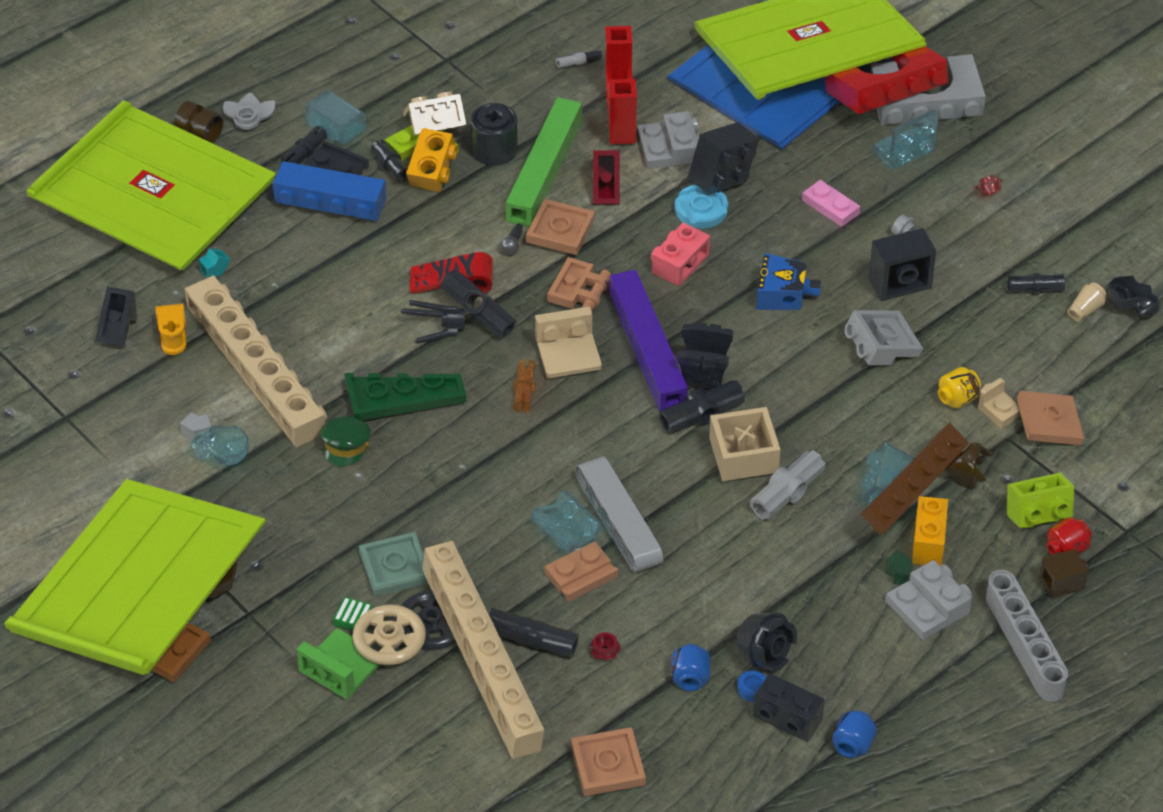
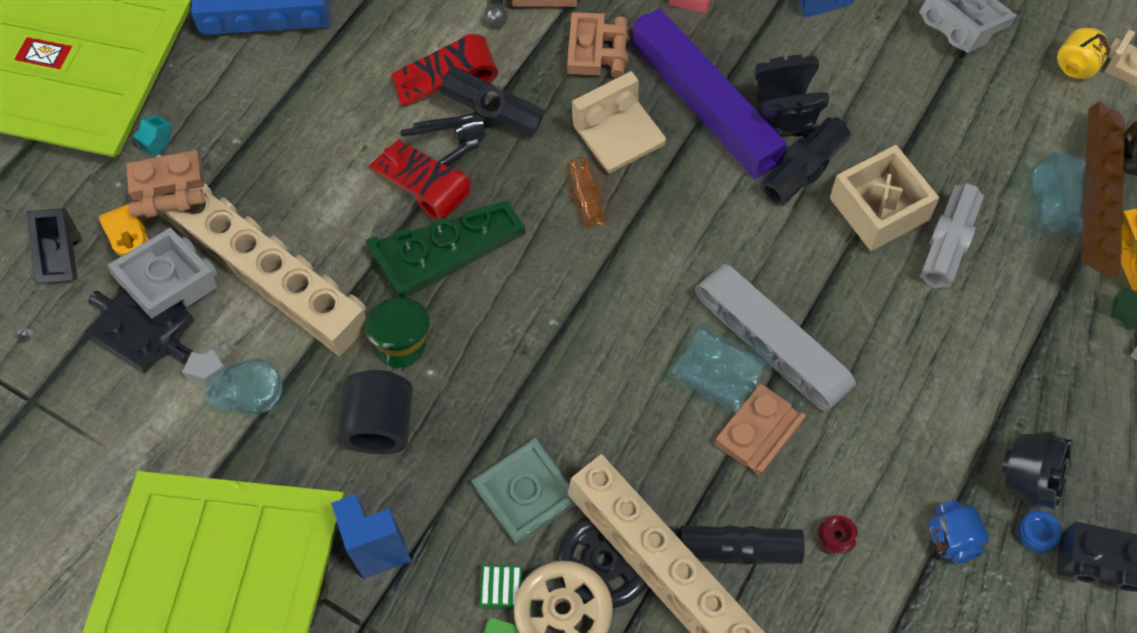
camera: 15 degrees left, 15 degrees up
none -> black plate [85,290,194,374]
none -> light grey plate [107,227,217,318]
none -> nougat plate [126,150,205,218]
none -> blue piece [331,494,411,579]
none -> black piece [337,370,413,454]
none -> red door [369,139,472,220]

